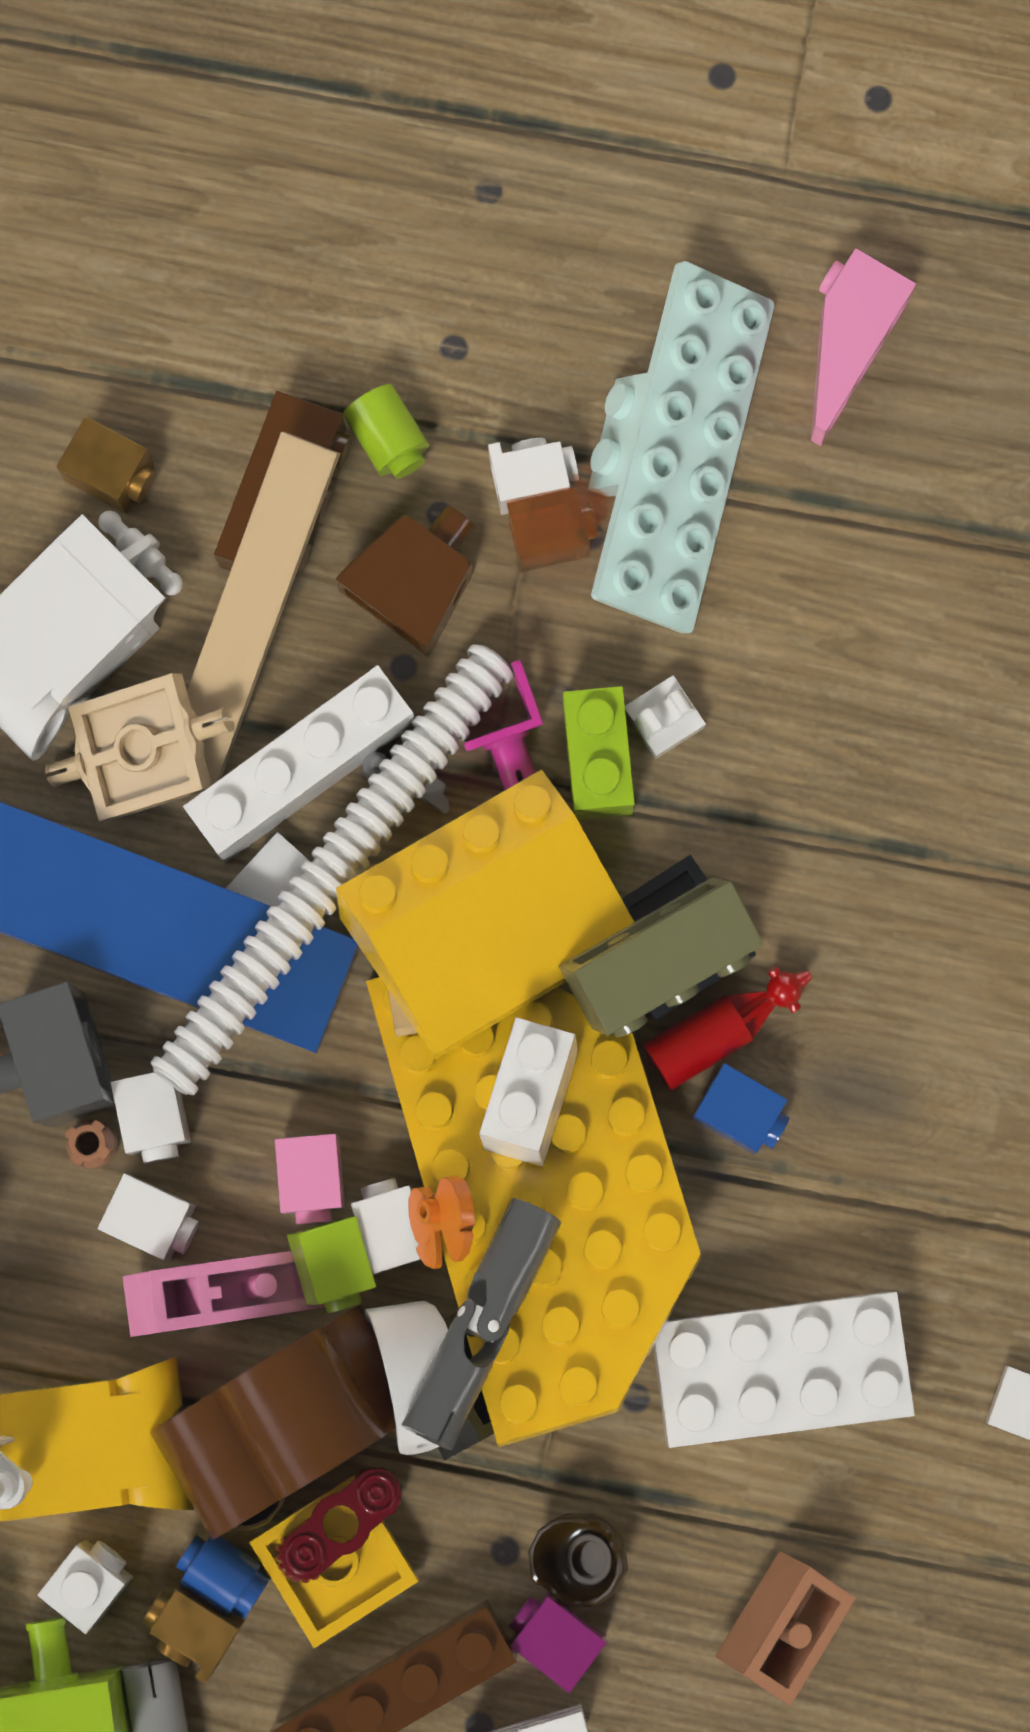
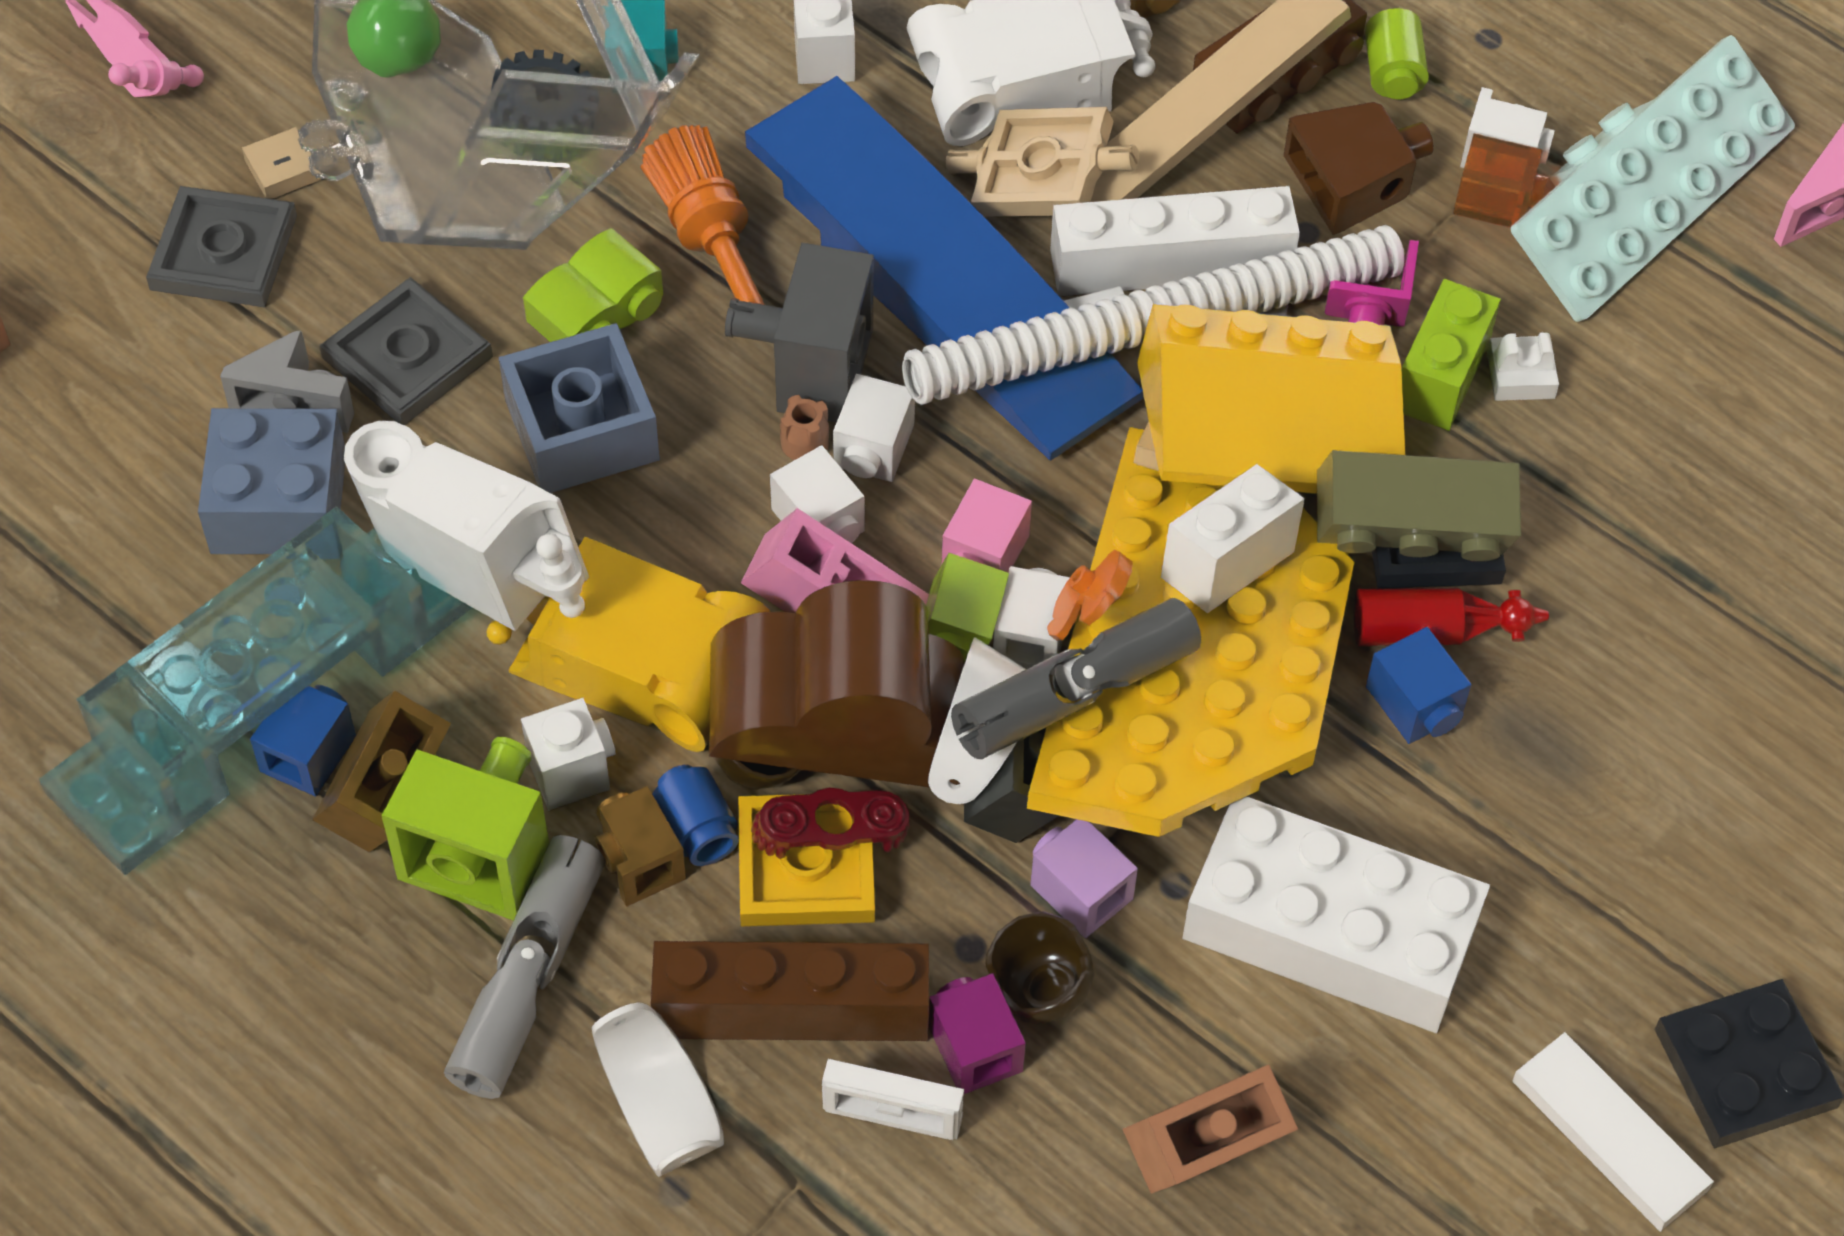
camera: 25 degrees right, 25 degrees down
none -> lavender brick [1031,819,1138,939]

